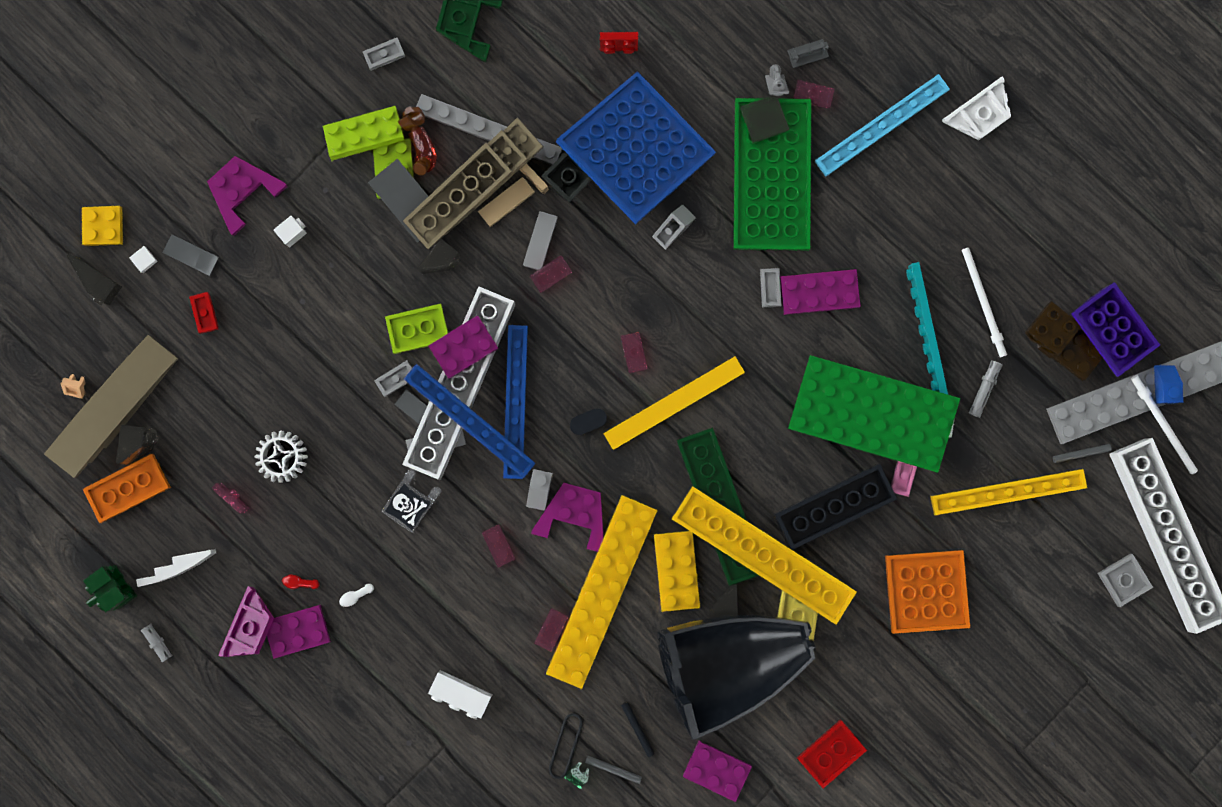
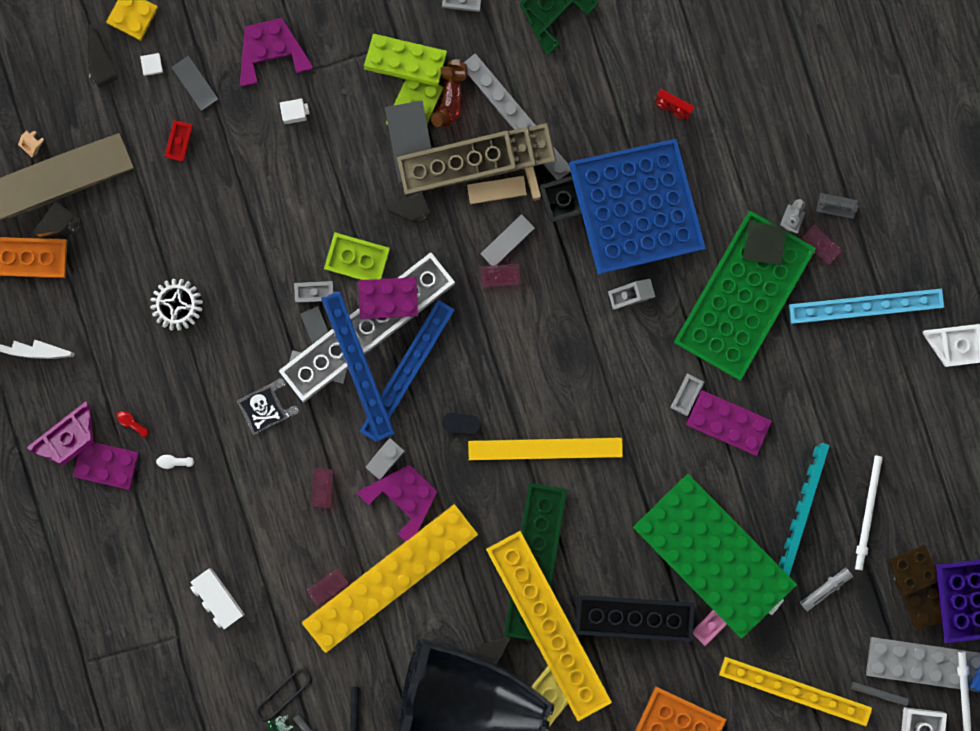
camera: 25 degrees right, 0 degrees up
clear pink plate [212,483,250,514] -> none
clear pink plate [620,332,648,373] -> none
yellow plate [654,531,700,612] -> none

